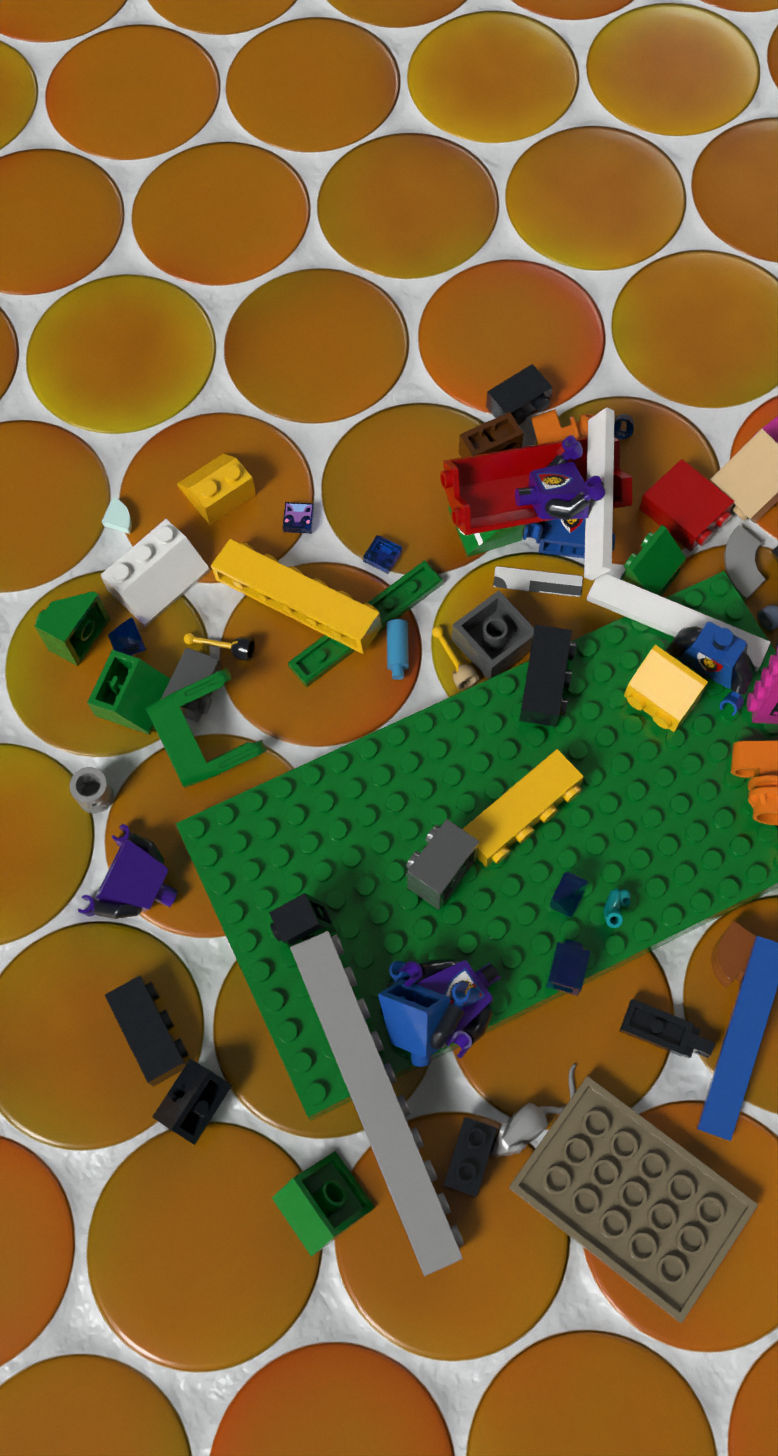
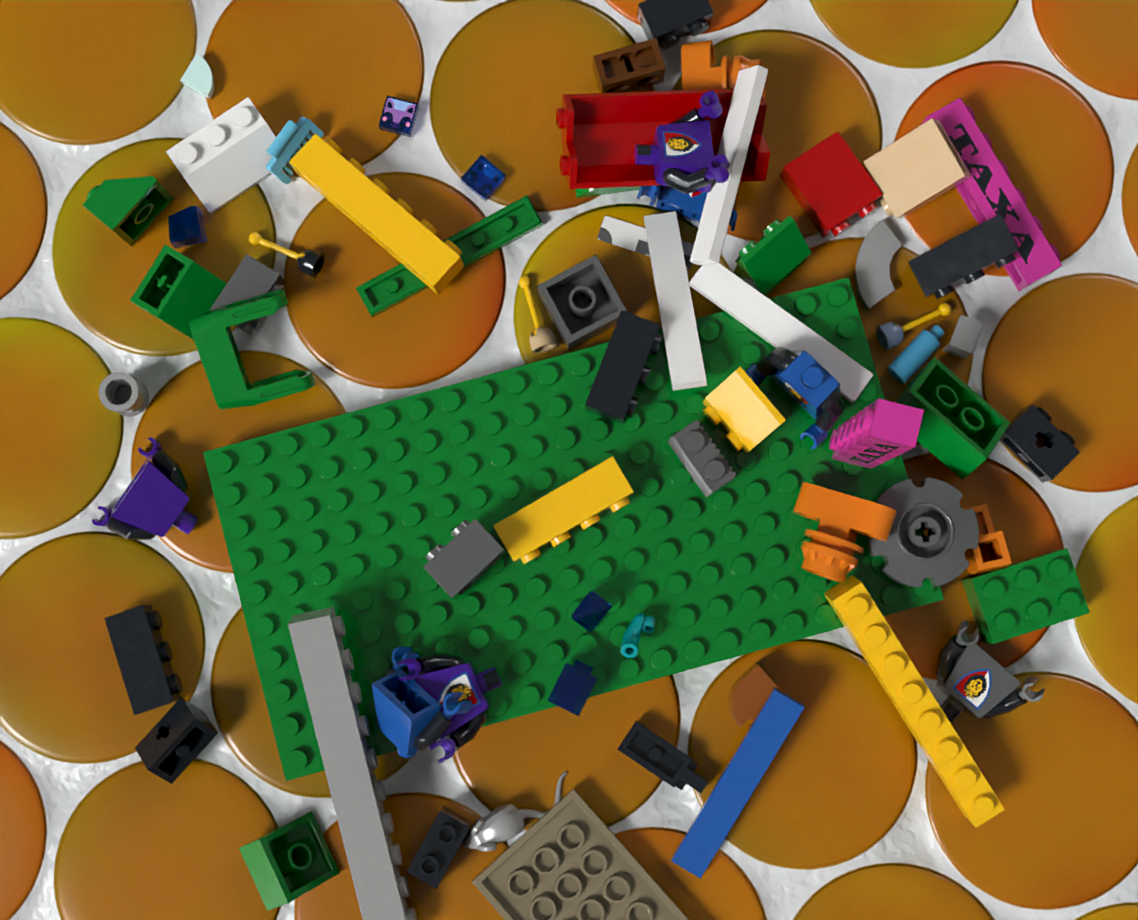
camera: 10 degrees right, 15 degrees up
yellow slope [177,453,256,525] -> none
black brick [269,893,336,946] -> none
dark azure cylinder [387,619,409,680] -> none
hinge [614,414,635,439] -> none
none -> medium azure piece [266,116,324,184]
none -> white tile [644,211,707,391]
none -> dark grey brick [668,420,736,498]

